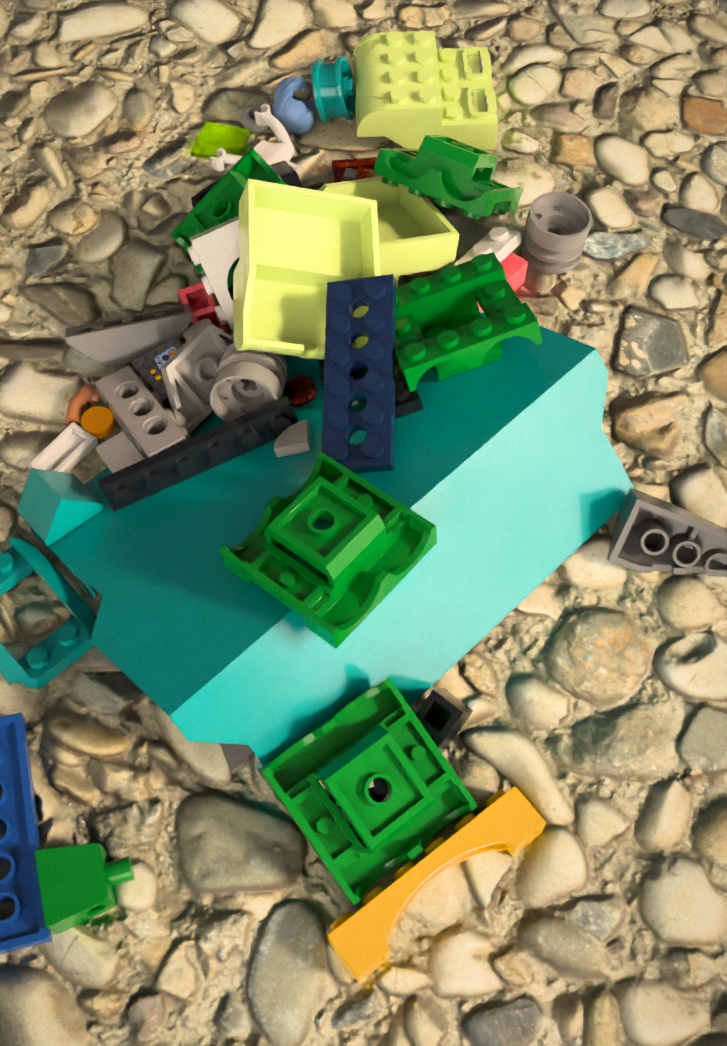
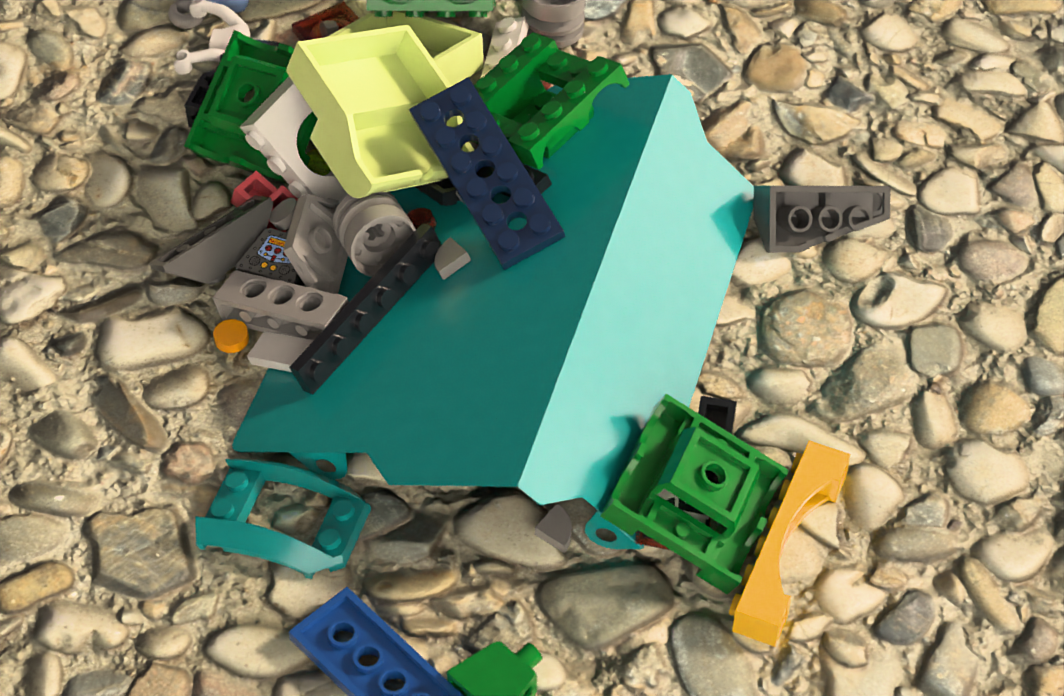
camera: 30 degrees left, 10 degrees down
teal slope [17,468,105,547] -> none
white tile [27,422,99,473] -> none
nougat arm [65,384,101,426] -> none
clear neon green piece [191,121,251,160] -> none
green piece [218,452,437,649] -> none

